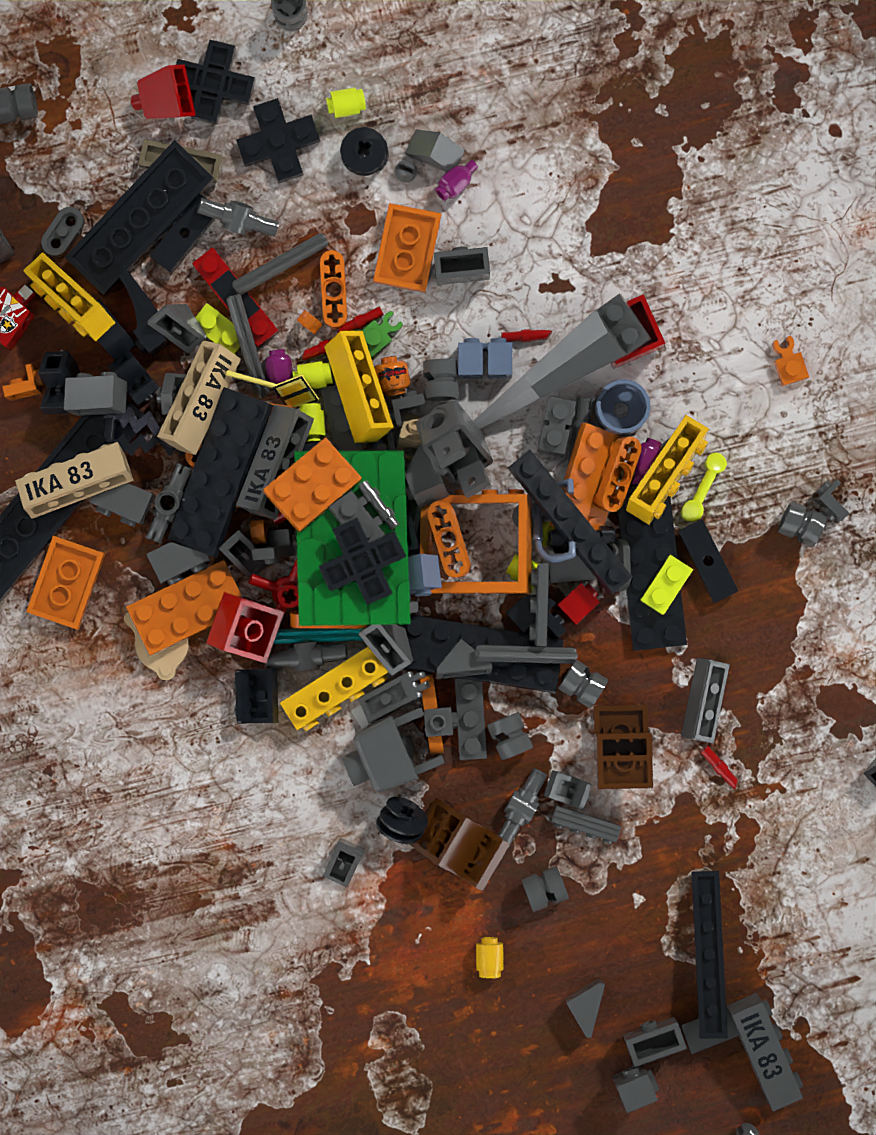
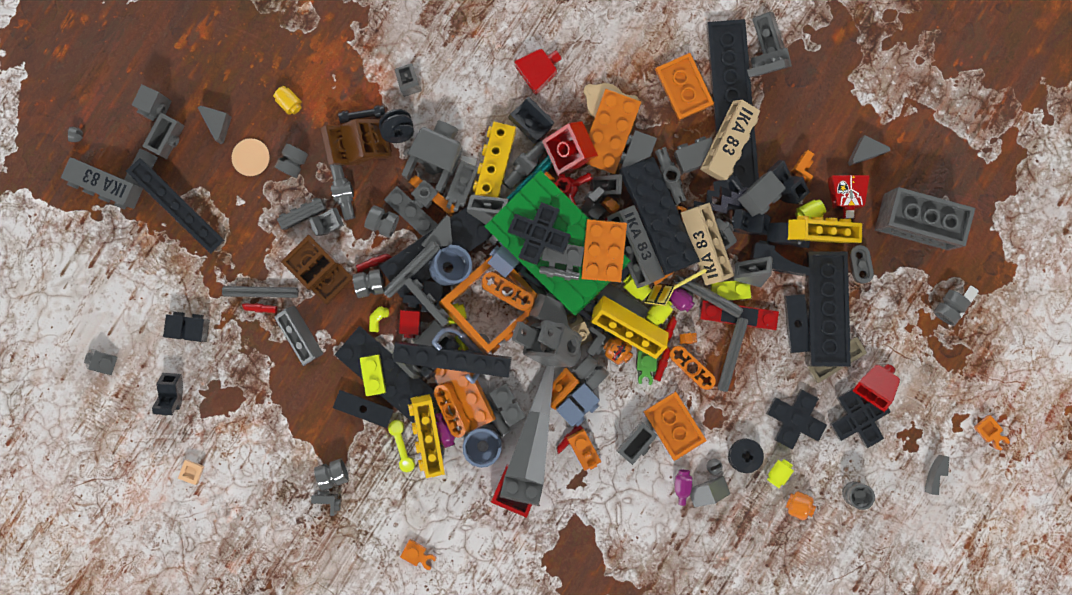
camera: 140 degrees right, 0 degrees up
dark grey pin [197,198,279,237] -> none
none -> black piece [163,311,210,342]
none -> dark grey axle [222,286,299,298]
none -> light nougat piece [232,139,270,176]
none -> black bar [338,105,386,124]
none -> red piece [356,253,392,272]
none -> neon yellow arm [369,306,389,332]
none -> sand blue piece [429,245,472,286]
none -> red torso [514,49,562,95]
none -> orange plate [551,368,580,410]
none -> orange plate [567,429,601,471]
none -> orange head [785,491,816,520]
none -> neon yellow brick [796,200,826,219]

